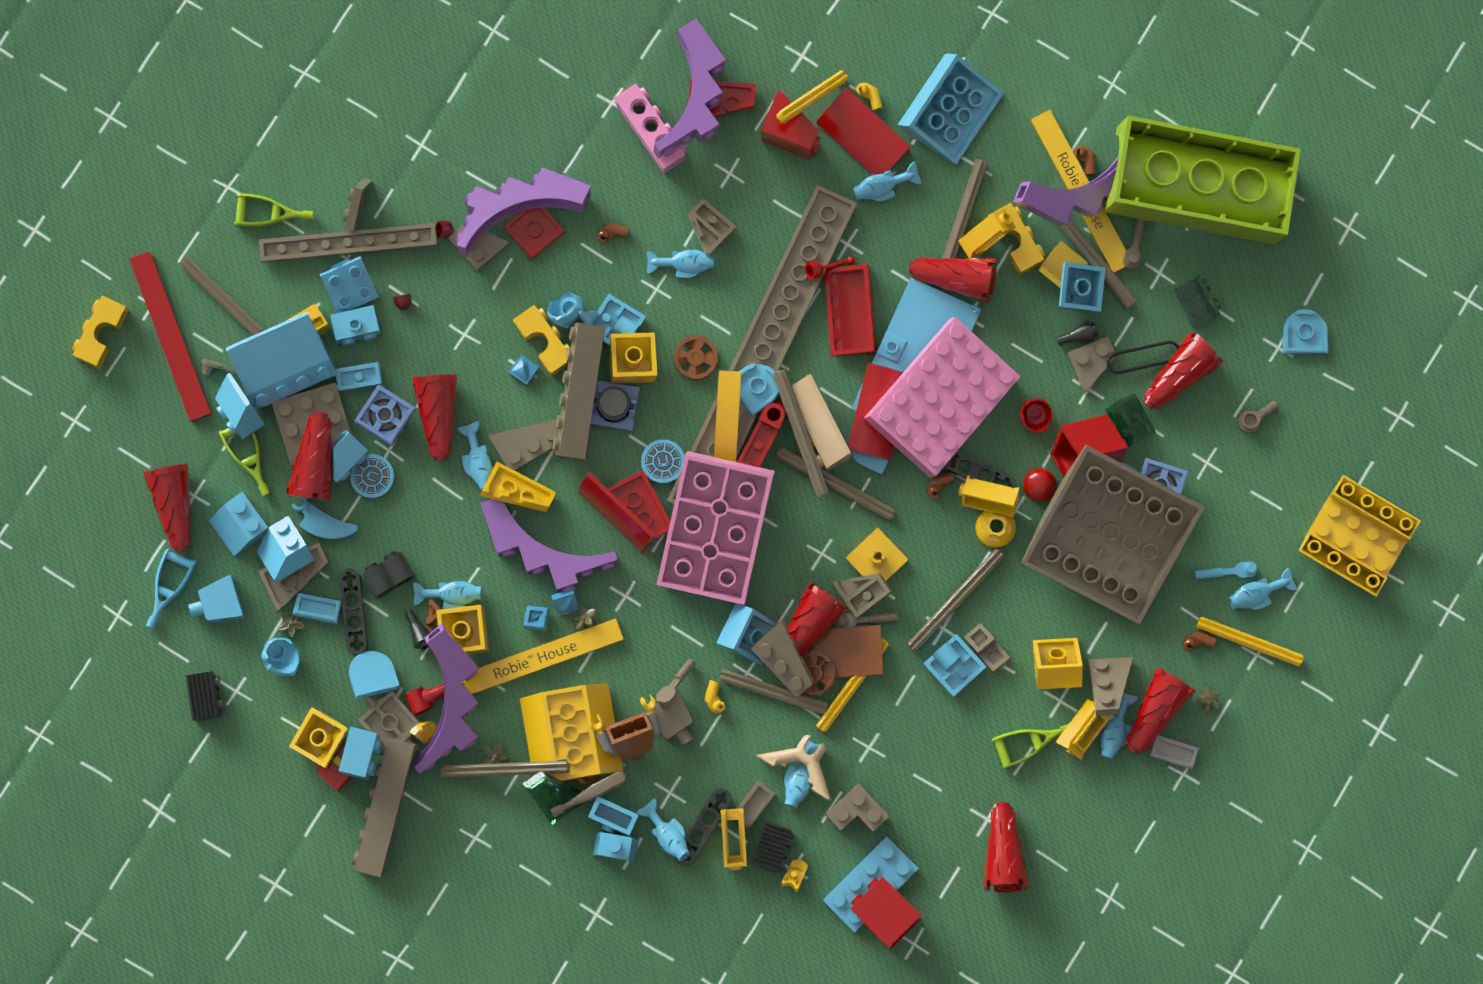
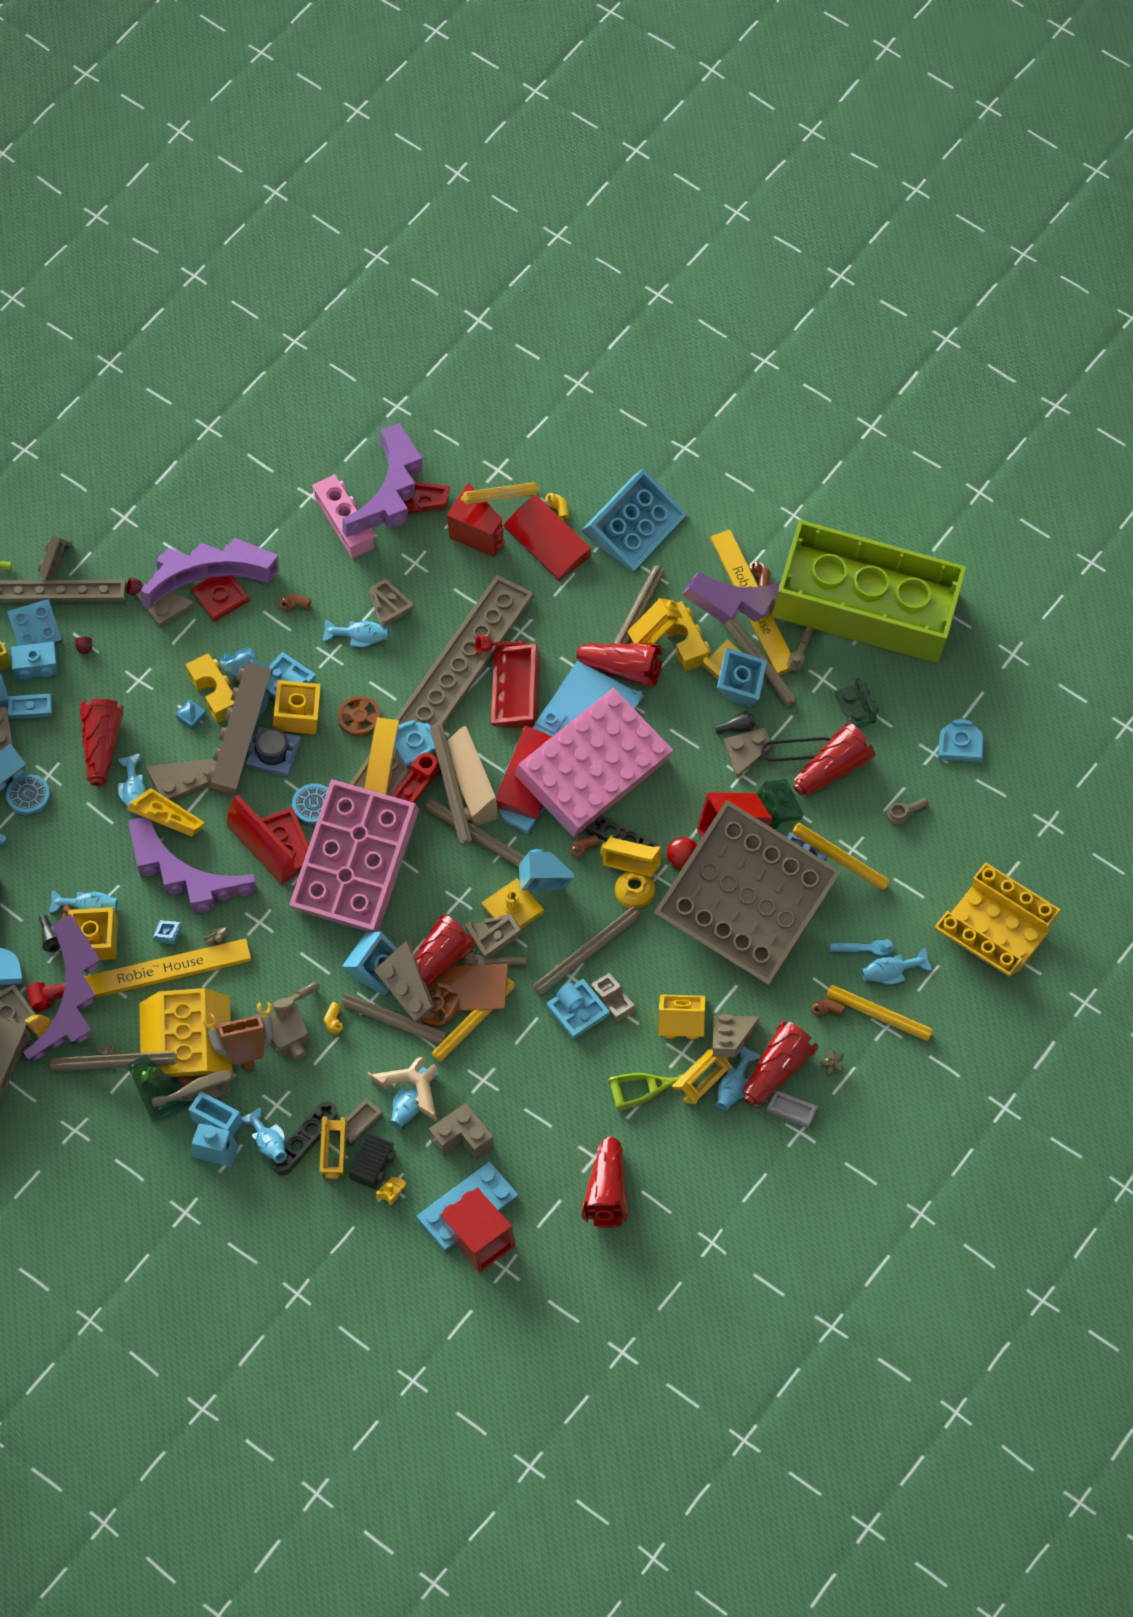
camera: 10 degrees right, 20 degrees down
medium blue piece [354,384,416,446] -> none
pearl dark grey brick [362,551,415,599] -> none
dark azure tile [551,589,579,616] -> none
medium azure animal [853,162,922,201] -> none
red hair [1019,397,1053,433] -> none
none -> medium azure slope [519,849,574,891]
none -> yellow axle [792,823,889,891]

